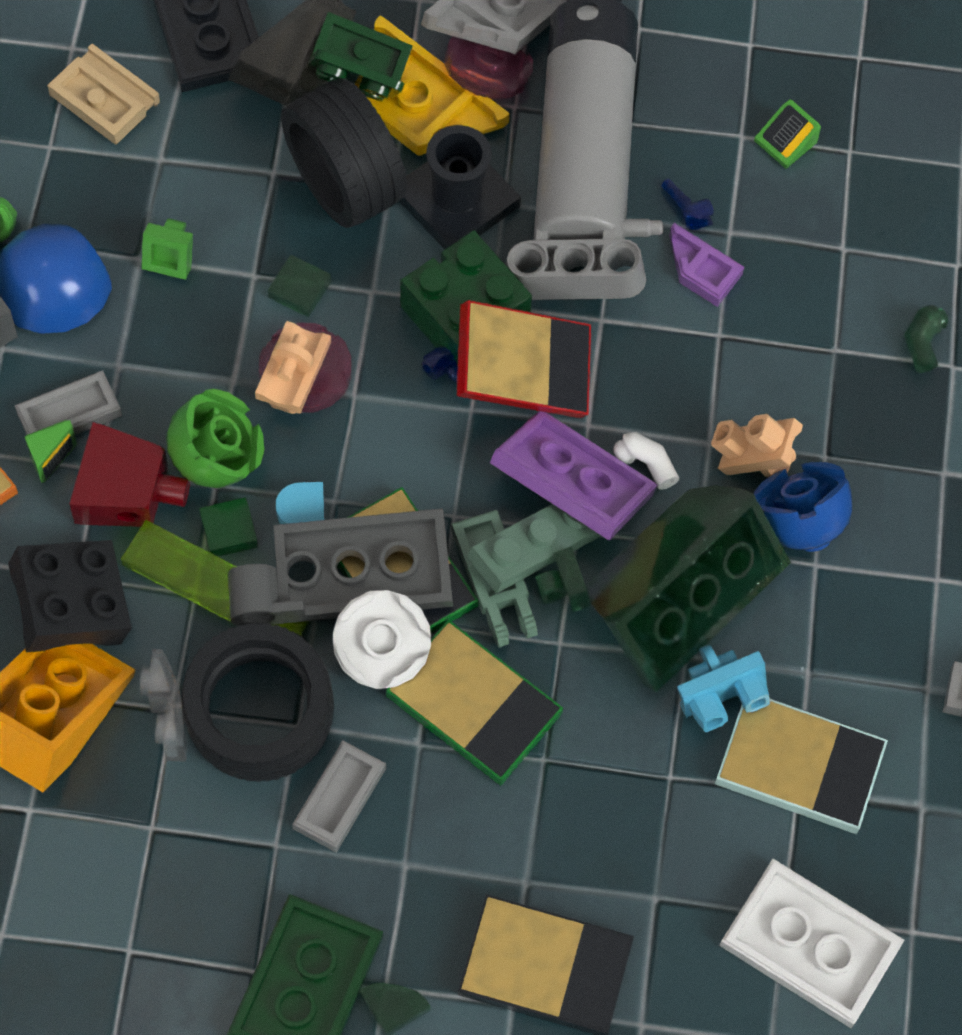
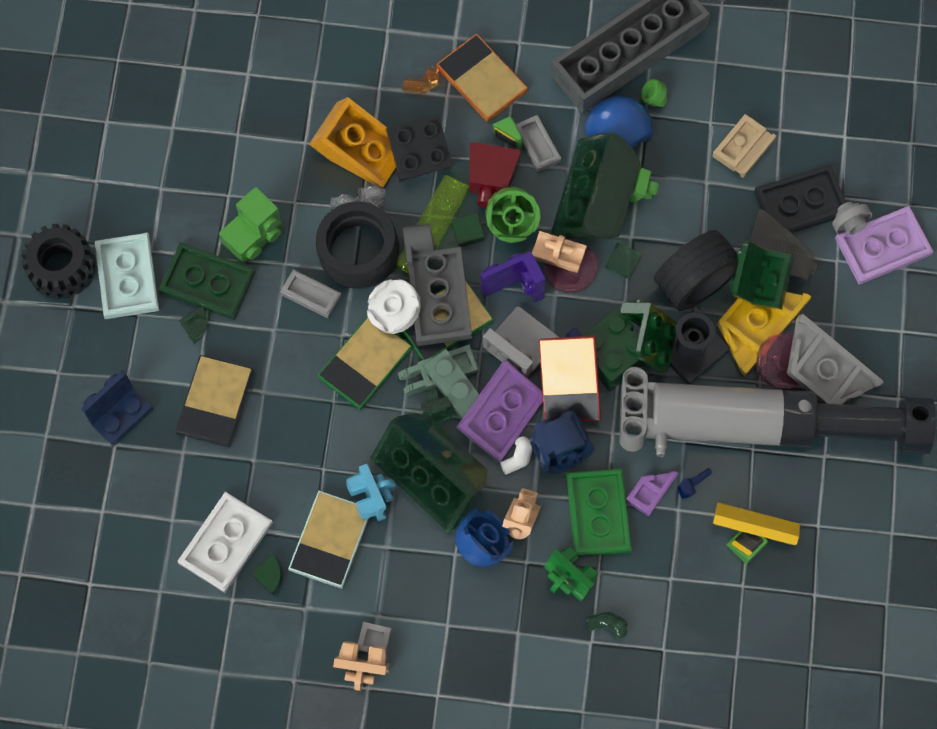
camera: 95 degrees right, 5 degrees up
medium azure tile [276,482,324,524] -> none
none -> bright green brick [219,187,283,264]
none -> dark green tile [252,554,281,595]
none -> dark purple bracket [481,251,545,302]
none -> light grey bracket [483,306,558,378]
none -> dark blue brick [529,411,594,474]
none -> green hips [544,547,598,601]
none -> clear green windscreen [550,132,640,240]
none -> green tile [566,468,632,557]
none -> dark green bracket [620,300,677,373]
none -> yellow tile [713,502,800,545]

